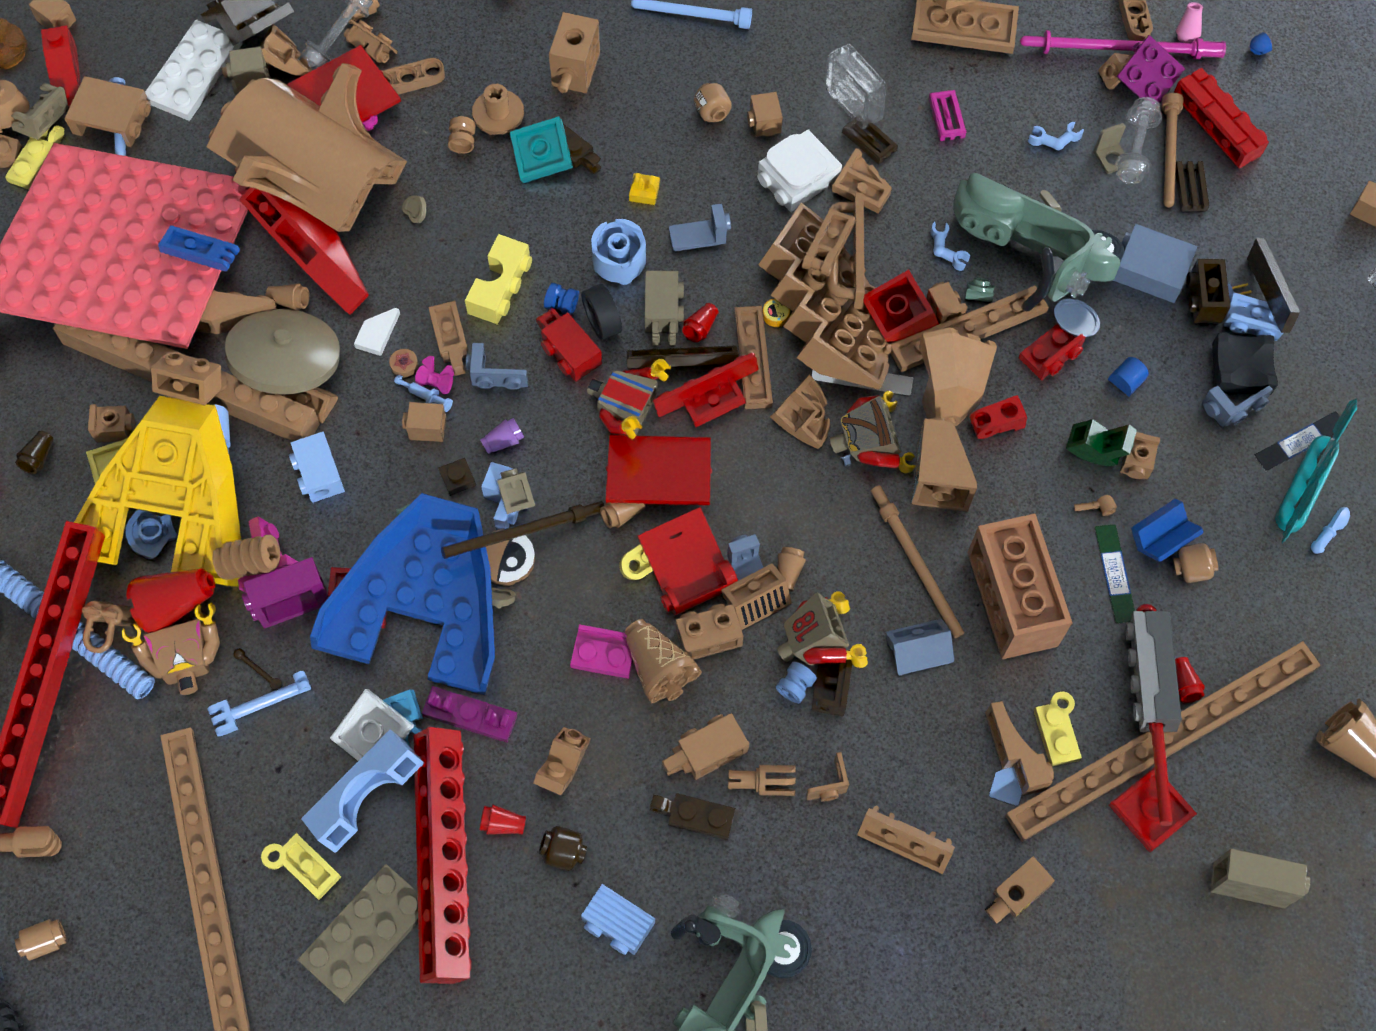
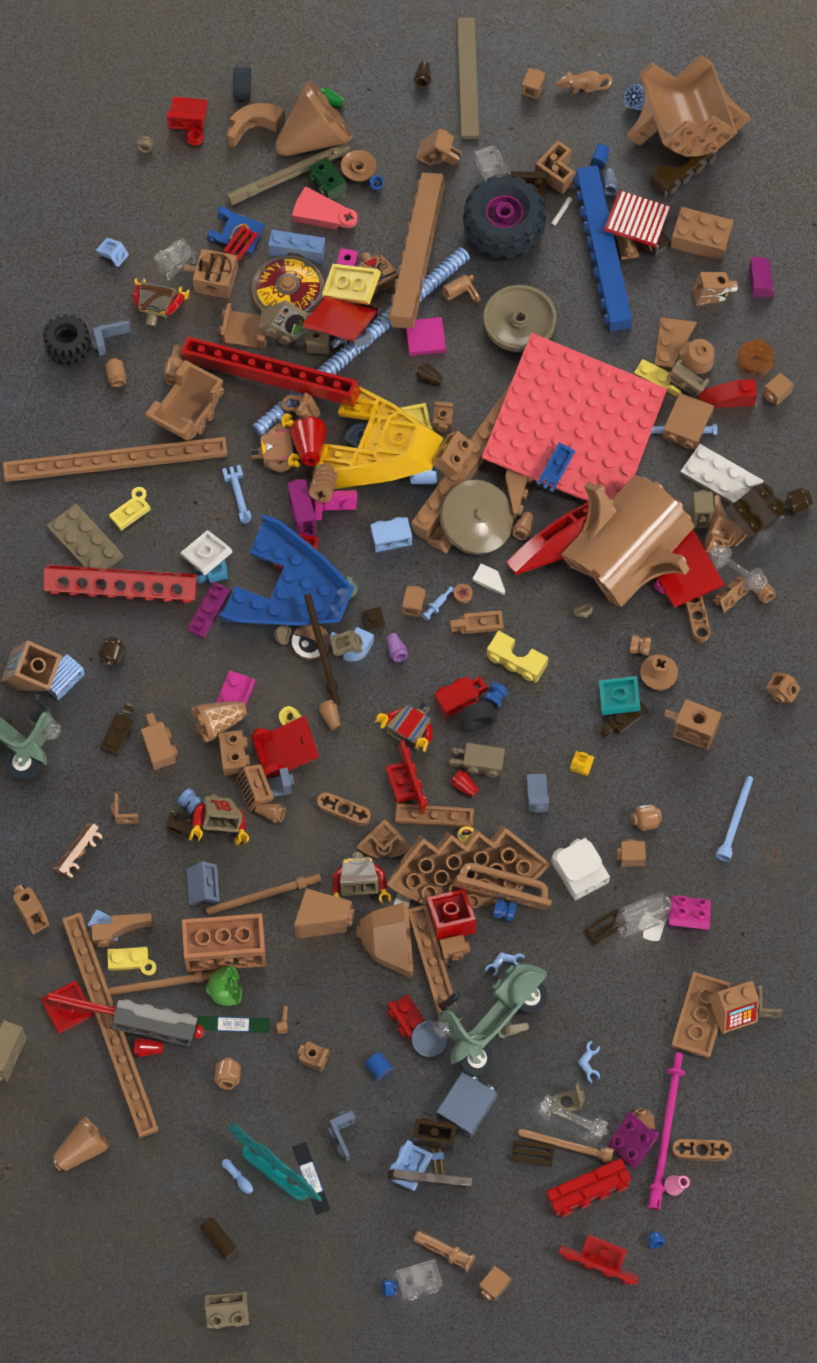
camera: 100 degrees right, 0 degrees up
dark brown hinge [233,648,283,691] -> none
light blue arch [301,729,424,853] -> none
dark pink piece [415,356,454,394] -> none
sand blue bracket [466,343,528,390] -> none
red cone [479,804,526,835] -> none
medium nougat slope [533,727,591,795] -> none
light blue brick [591,219,646,285] -> none
red piece [605,435,713,505] -> none
dark brown tile [626,345,739,369] -> none
medium nougat arm [728,765,796,796] -> none
medium nougat plate [802,209,856,277] -> none
medium nougat wing [832,148,892,213] -> none
dark pink tile [928,90,966,141] -> none
sand green plate [965,277,995,303] -> none
red leg [969,395,1027,439] -> none
dark green brick [1066,419,1137,466] -> none
blue panel [1131,499,1203,562] -> none
black brick [1212,333,1278,395] -> none
none -> medium nougat slope [0,640,62,691]
none -> medium nougat bar [108,971,214,996]
none -> medium nougat cylinder [145,360,224,440]
none -> bright green cylinder [206,965,242,1006]
none -> medium nougat beam [317,793,371,827]
none -> medium nougat pin [413,1230,476,1272]
none -> blue wheel [493,899,517,922]
none -> red bracket [559,1234,640,1285]
none -> dark pink plate [668,896,711,930]

